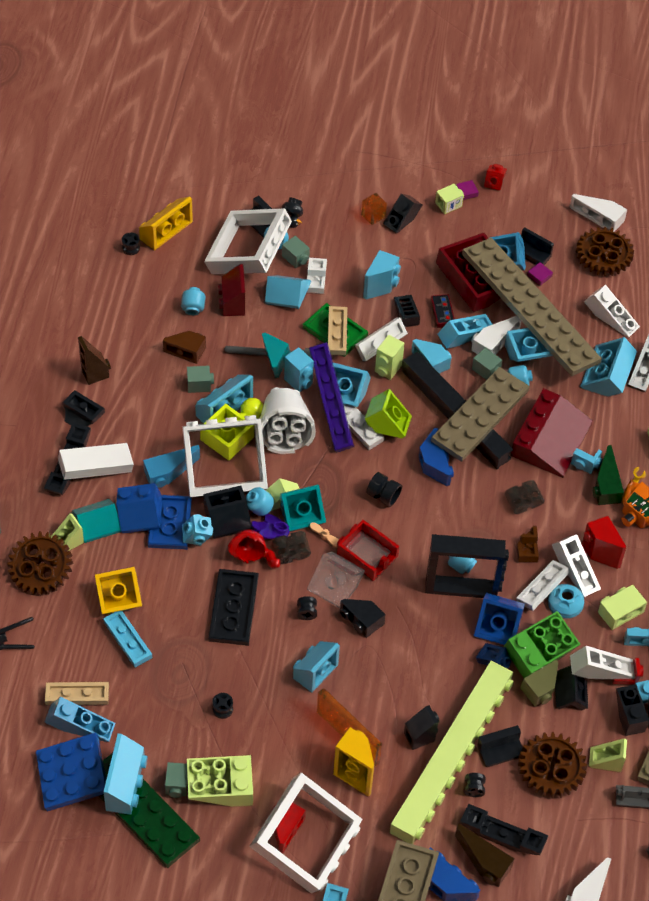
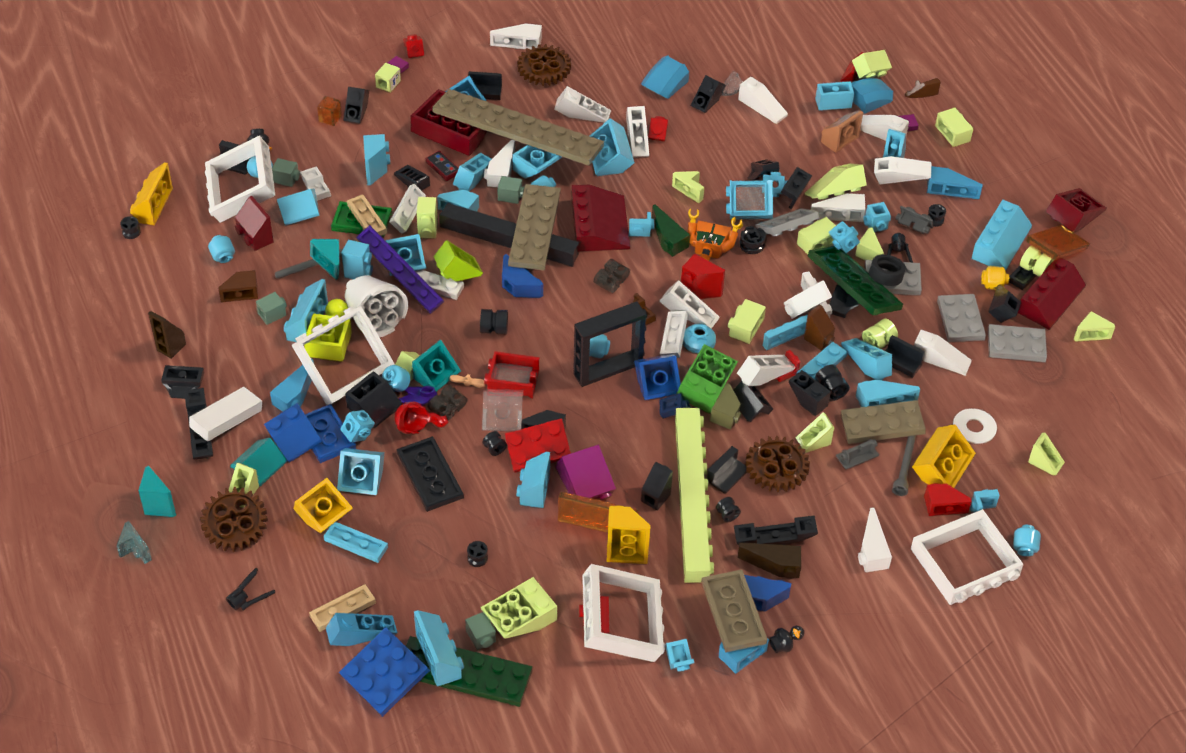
camera: 30 degrees left, 5 degrees down
magenta tile [527,262,553,286] -> none
none -> medium azure slope [337,448,385,495]
none -> red plate [505,418,571,472]
none -> magenta slope [555,444,616,507]

